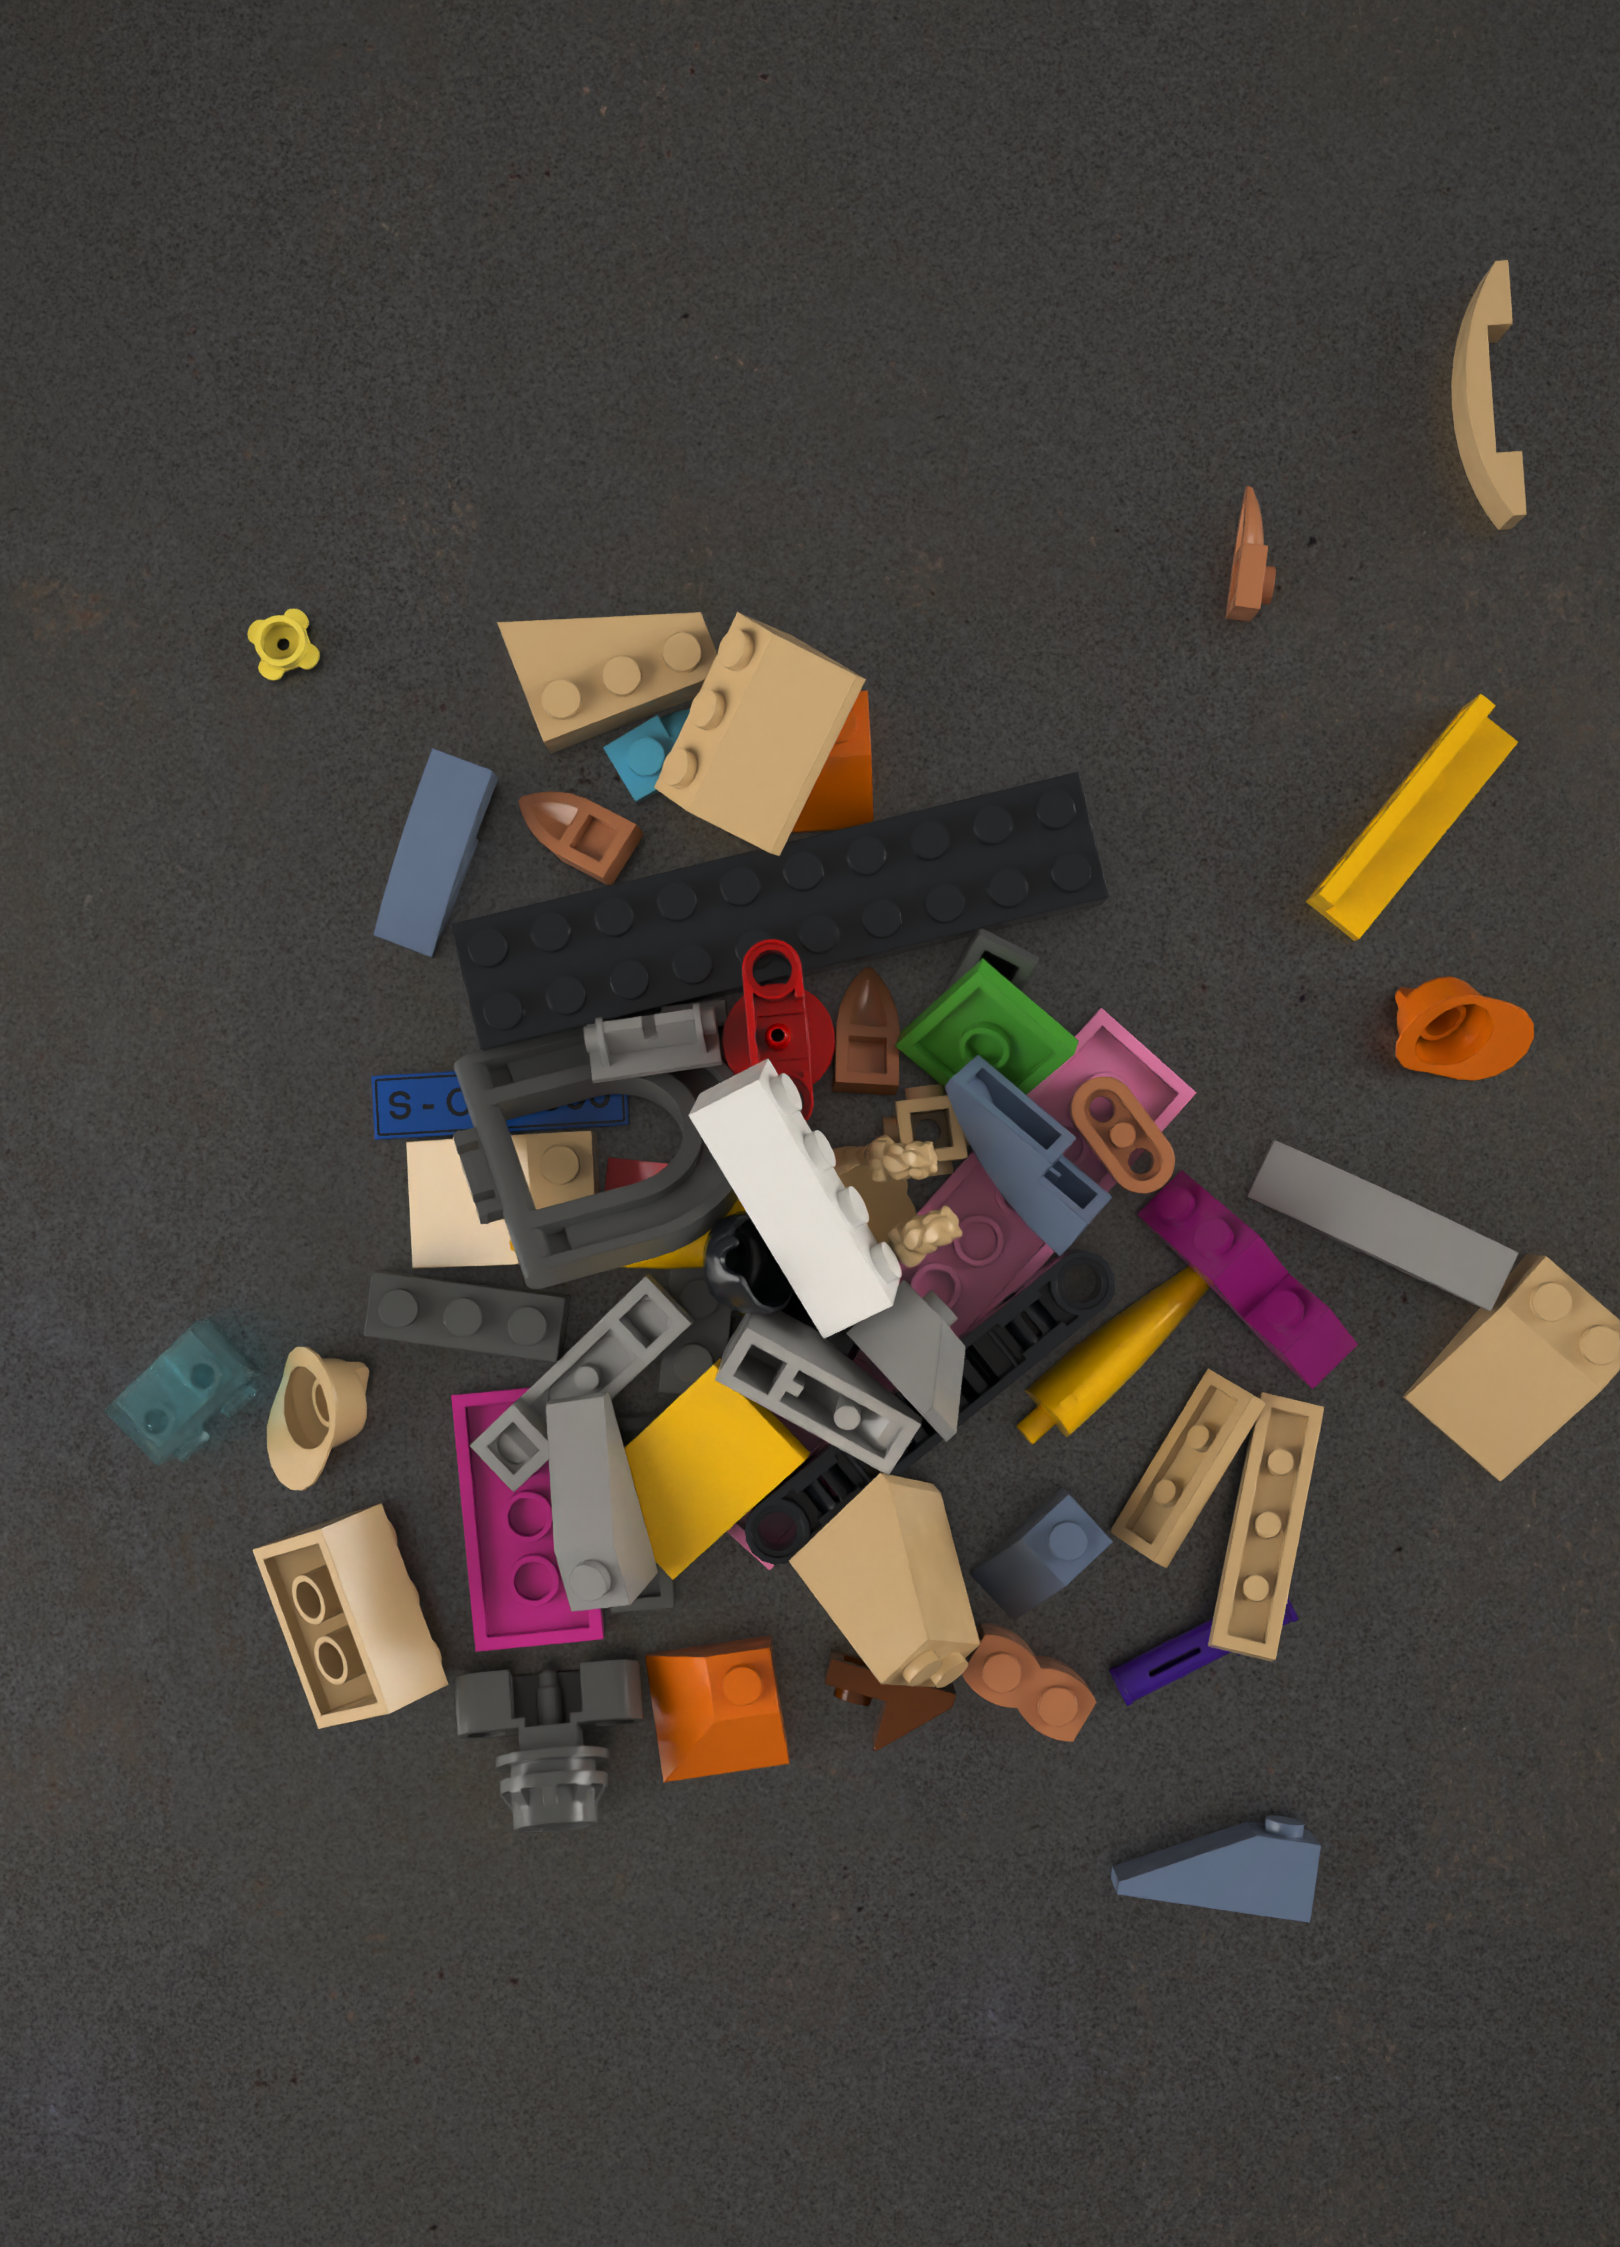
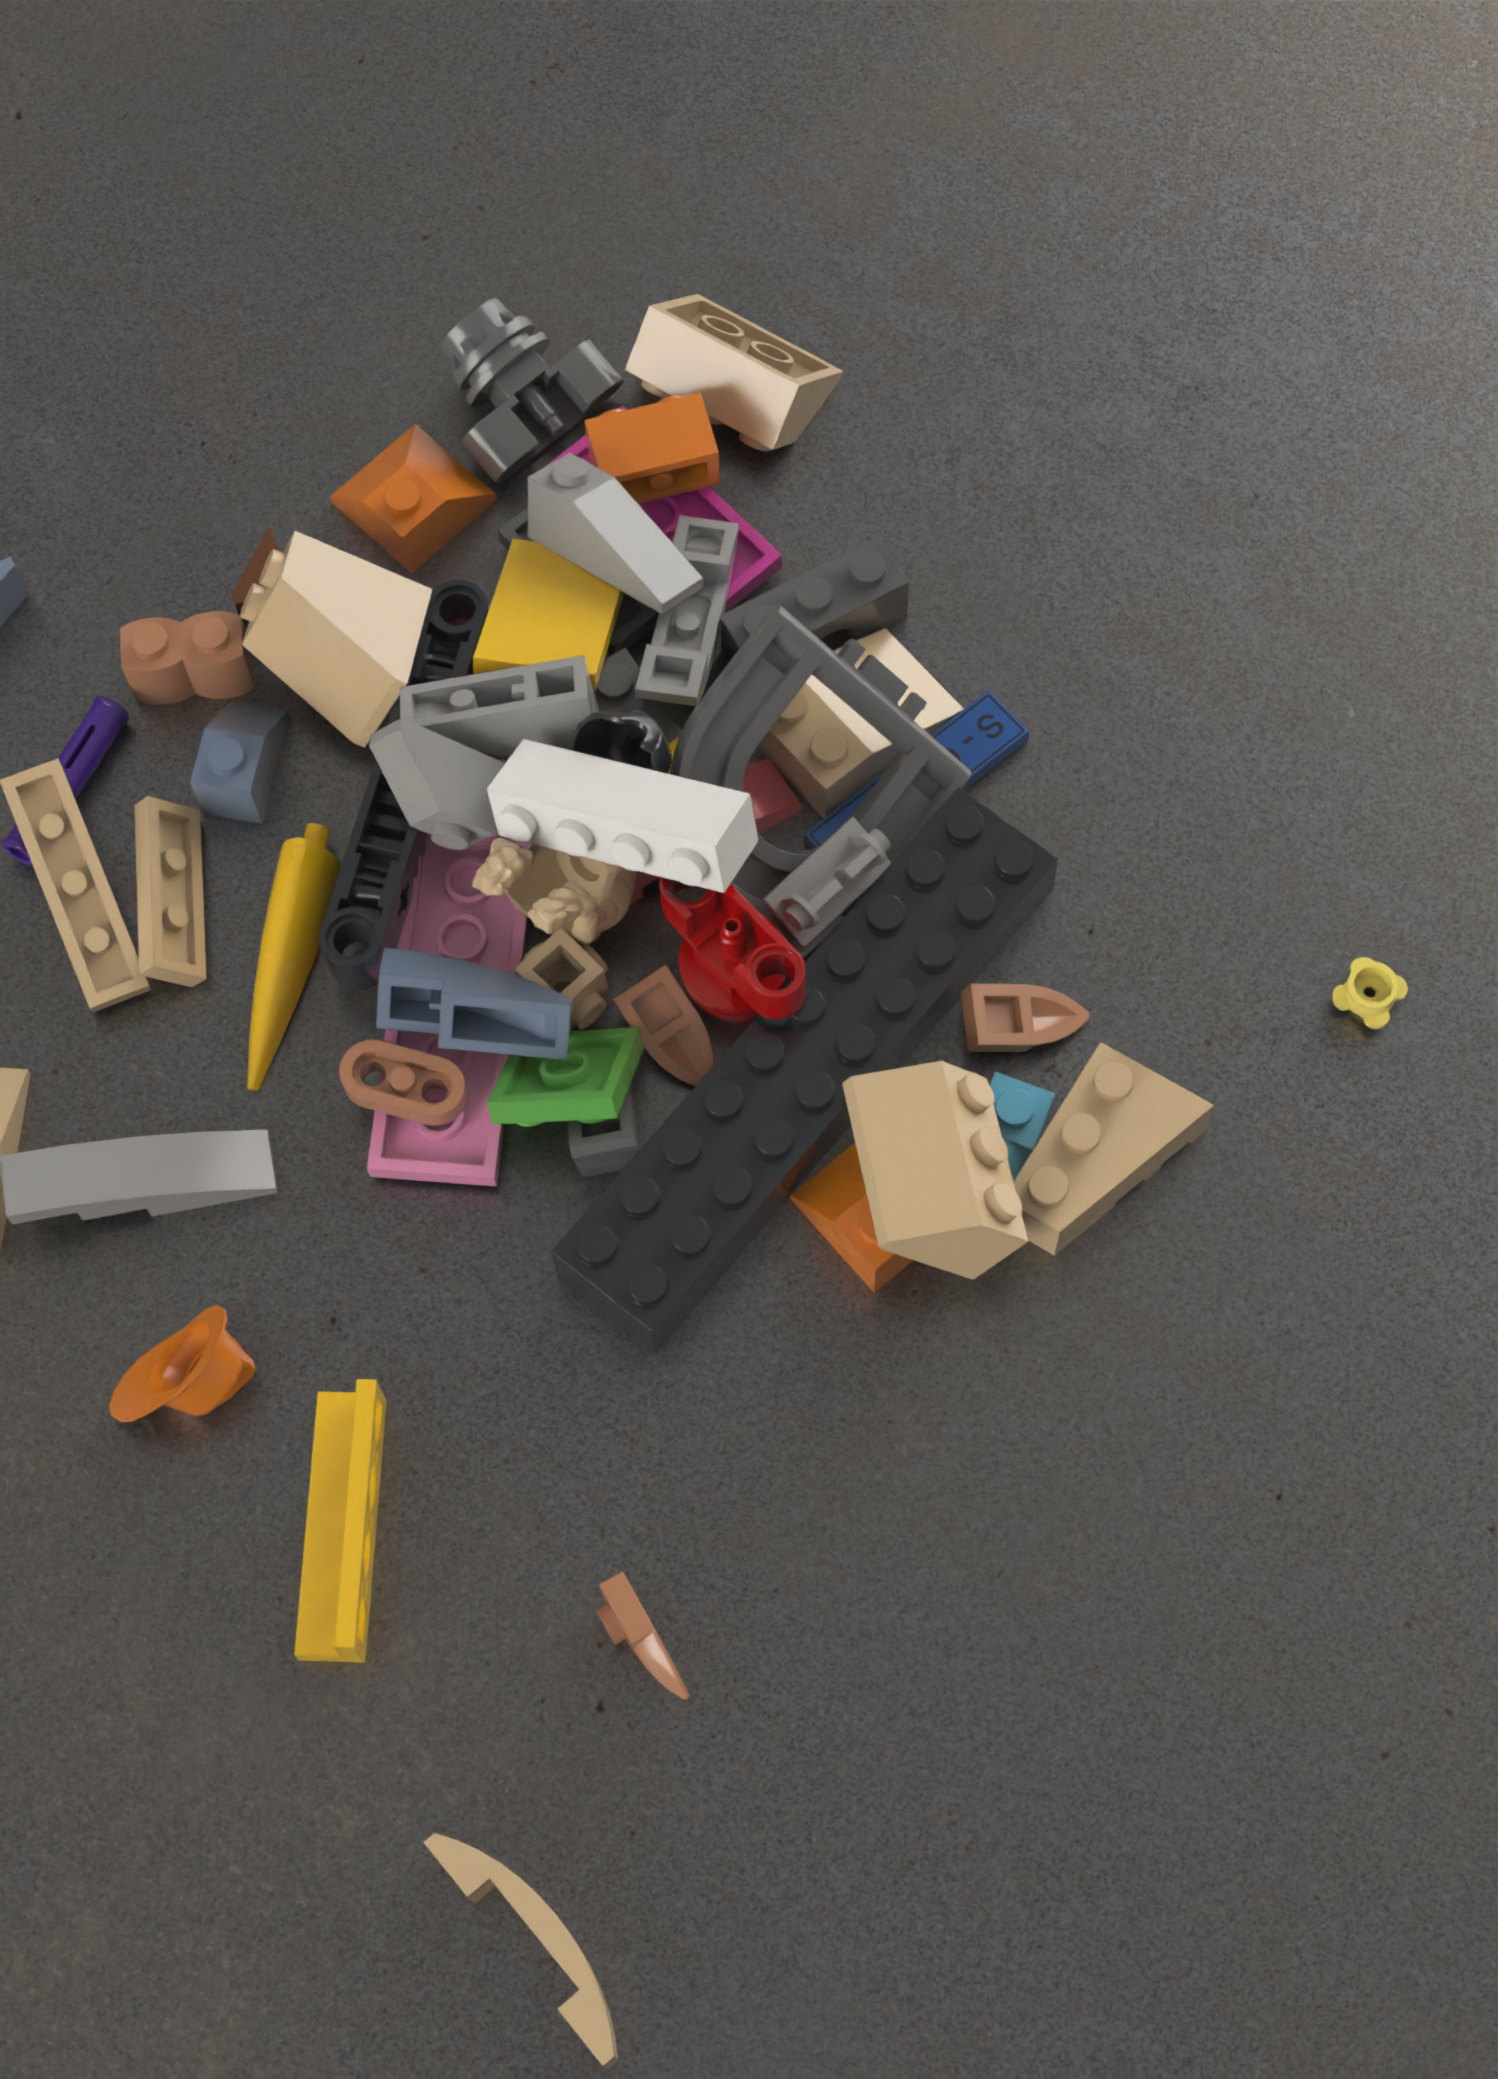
camera: 145 degrees right, 20 degrees down
clear light blue brick [104,1317,263,1466] -> none
tan piece [267,1346,370,1491] -> none
sand blue slope [373,748,498,958] -> none
magenta arch [1137,1170,1358,1390] -> none
none -> orange brick [585,393,721,504]

